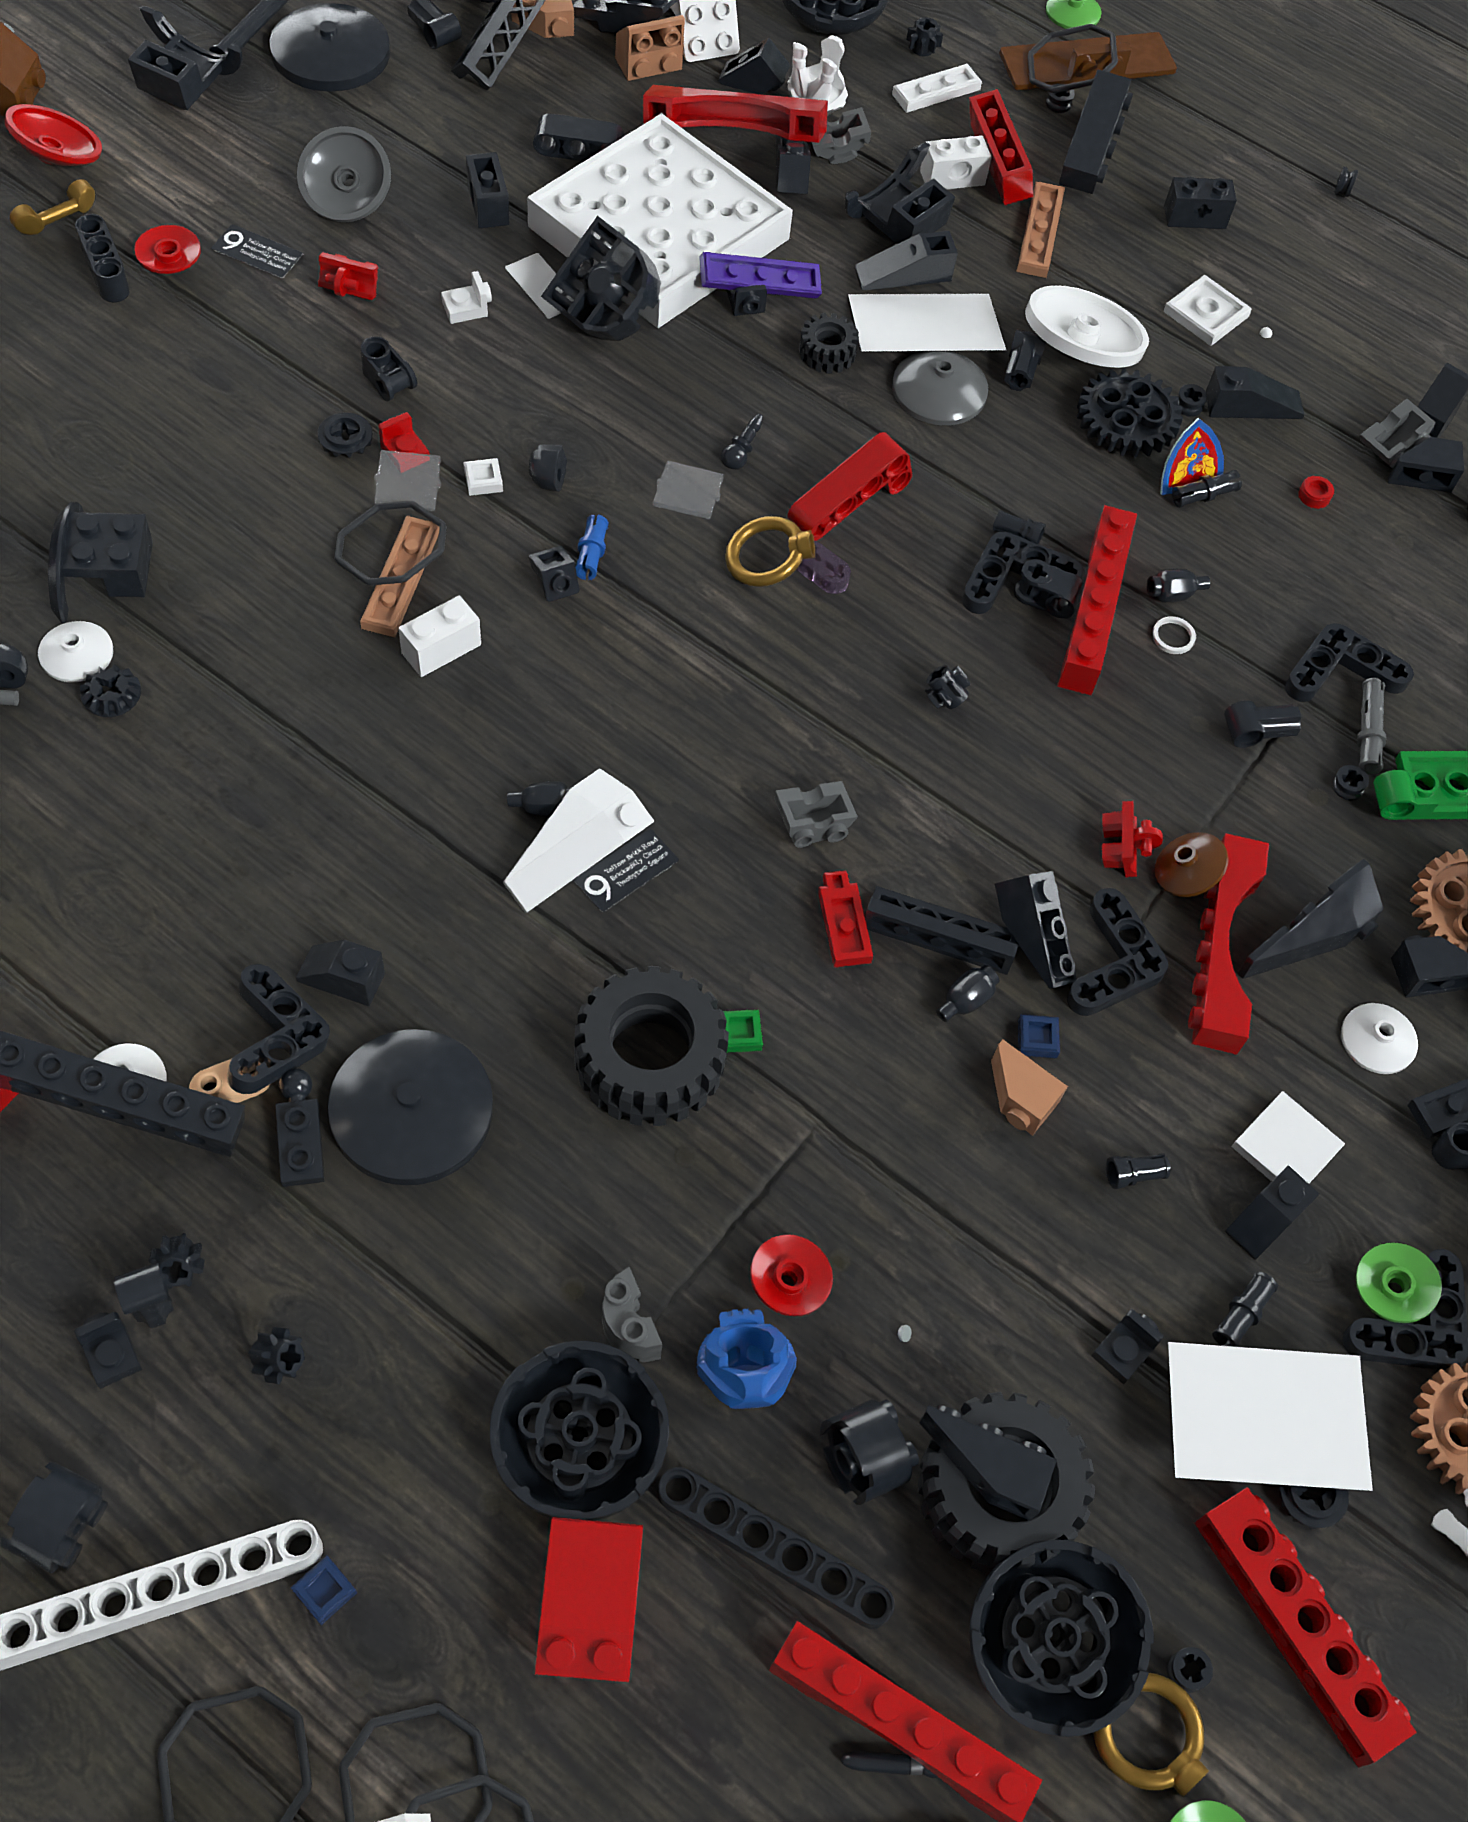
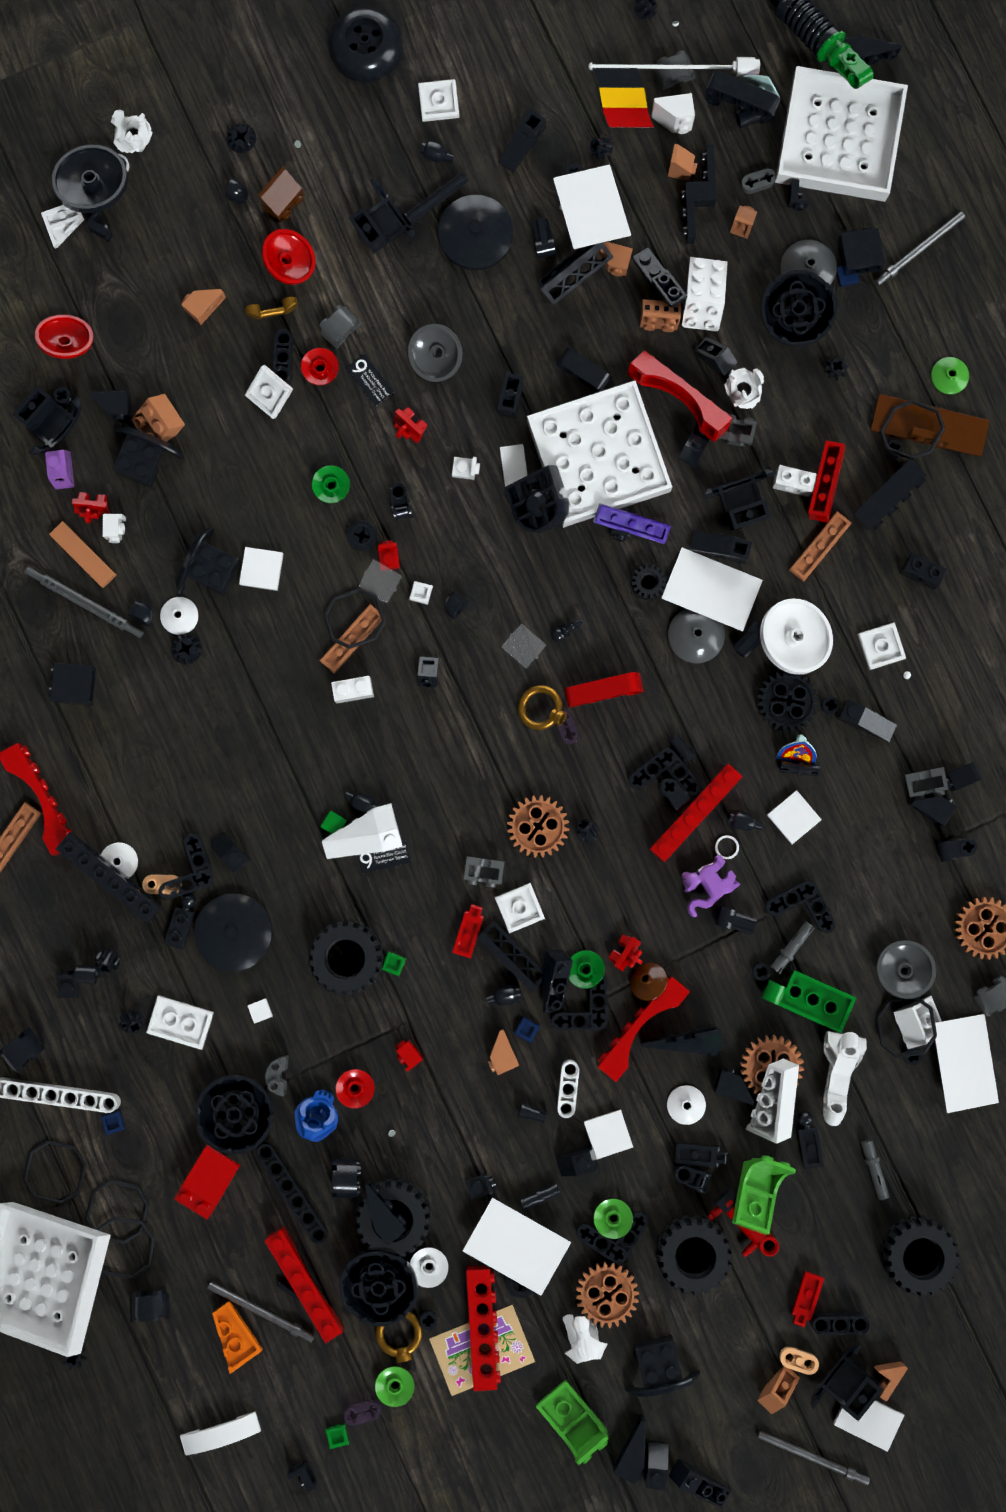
camera: 35 degrees right, 25 degrees up
blue pin [575,515,609,580] -> none
white tile [892,64,982,113] -> none
red tile [1298,476,1334,509] -> none
none -> white tile [146,995,214,1050]
none -> white tile [239,547,283,591]
none -> white tile [245,365,293,419]
none -> white tile [248,998,273,1024]
none -> green dish [312,466,350,503]
none -> dark grey cylinder [319,305,362,349]
none -> green tile [321,811,347,834]
none -> red brick [395,1040,424,1072]
none -> white dish [410,1247,448,1288]
none -> tan sticker [429,1305,535,1396]
none -> white tile [495,883,545,933]
none -> nougat gear [507,795,569,858]
none -> white beam [557,1060,579,1118]
none -> green dish [569,950,605,989]
none -> medium lavender animal [682,855,740,917]
none -> white tile [767,790,821,845]

